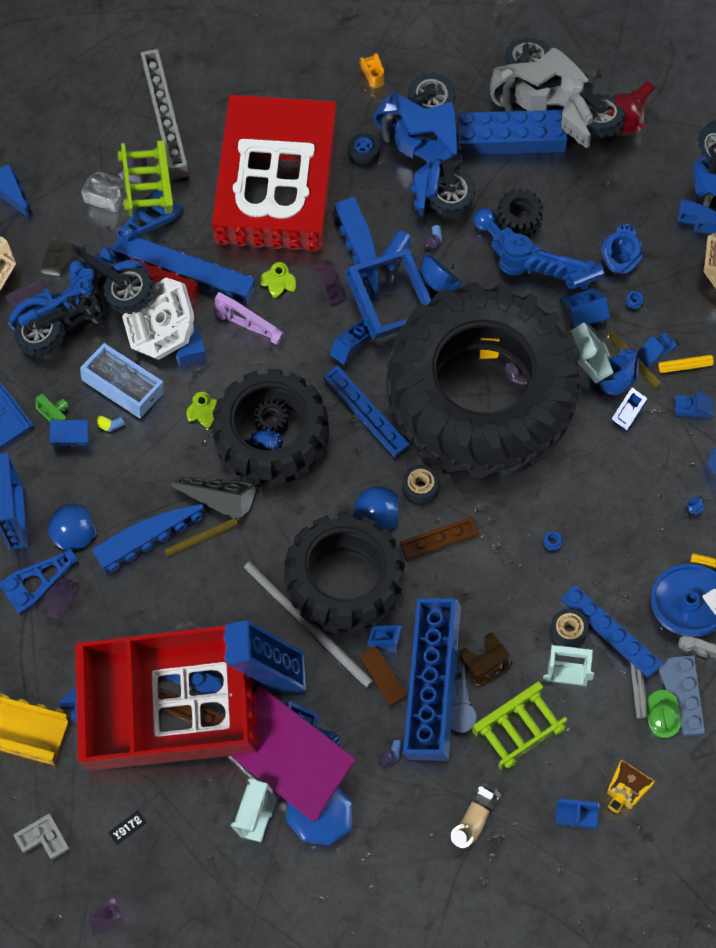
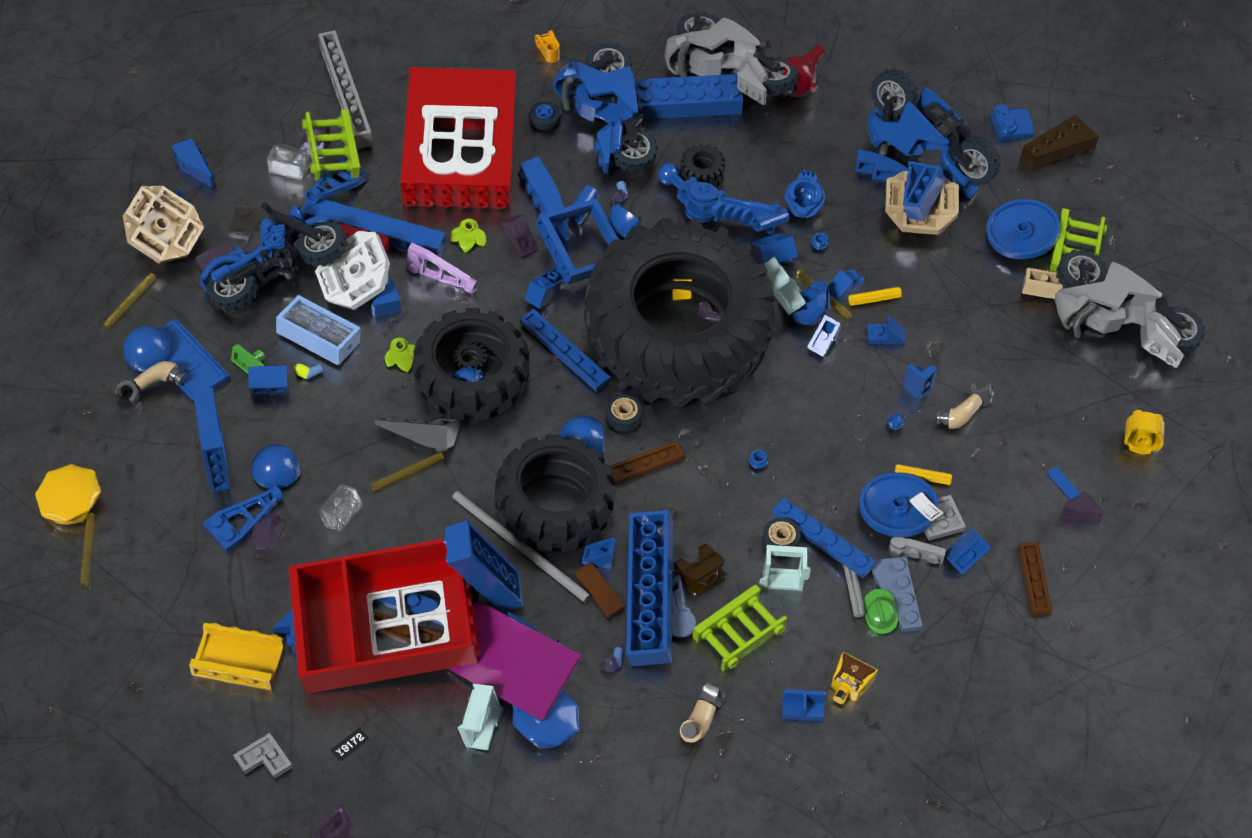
camera: 10 degrees left, 10 degrees down
blue slope [92,504,205,574] -> none
none -> clear brick [318,484,363,532]

